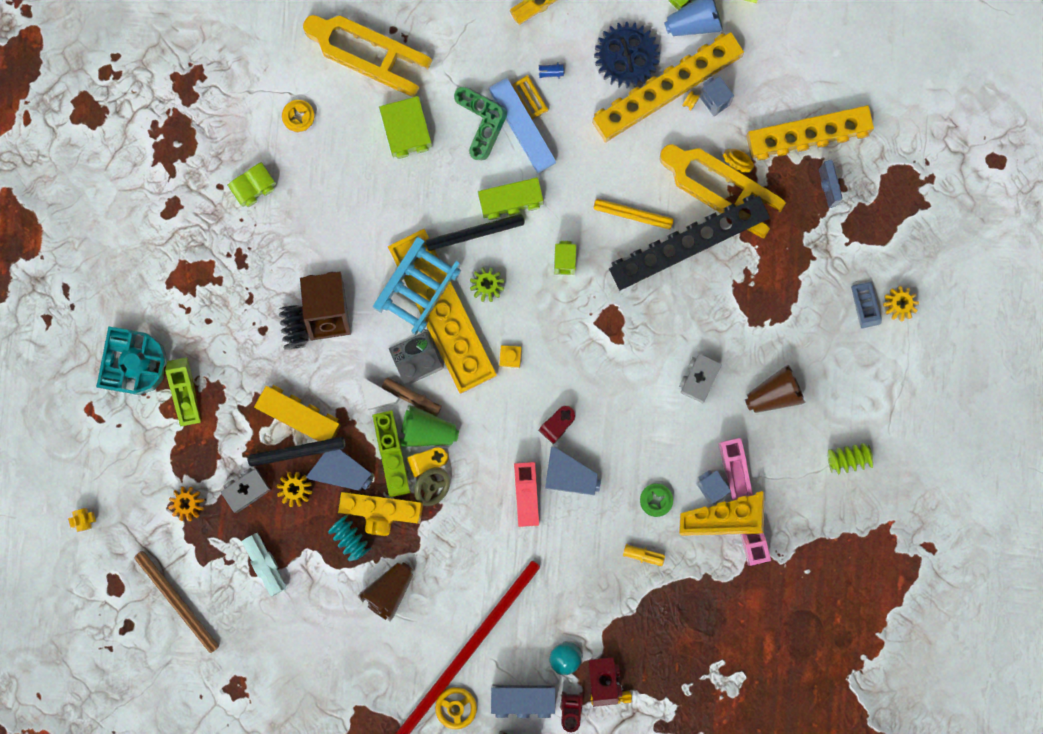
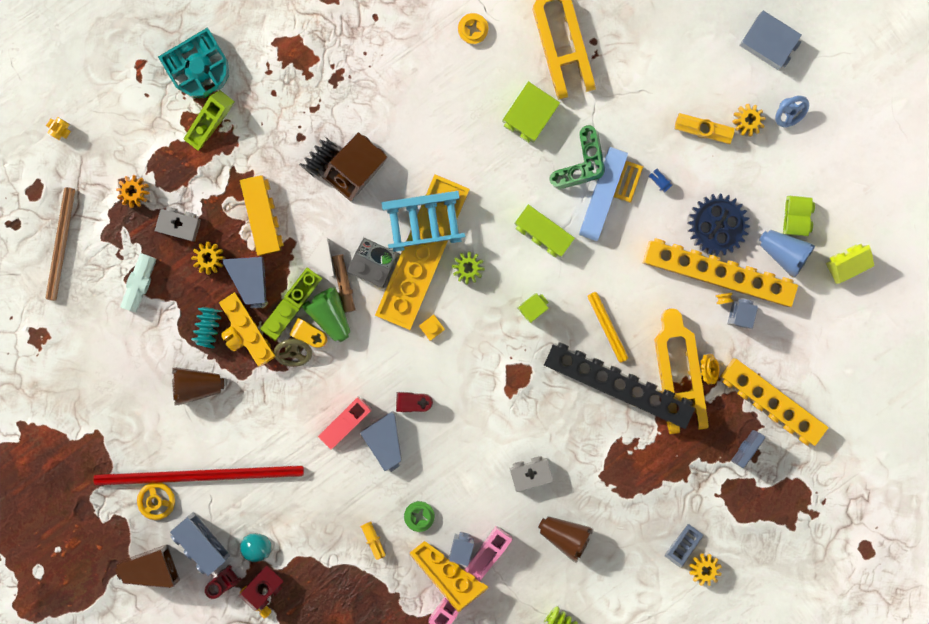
camera: 45 degrees right, 5 degrees up
lime brick [227,162,277,207] -> none
black axle [247,437,346,467] -> none
black axle [426,214,525,251] -> none

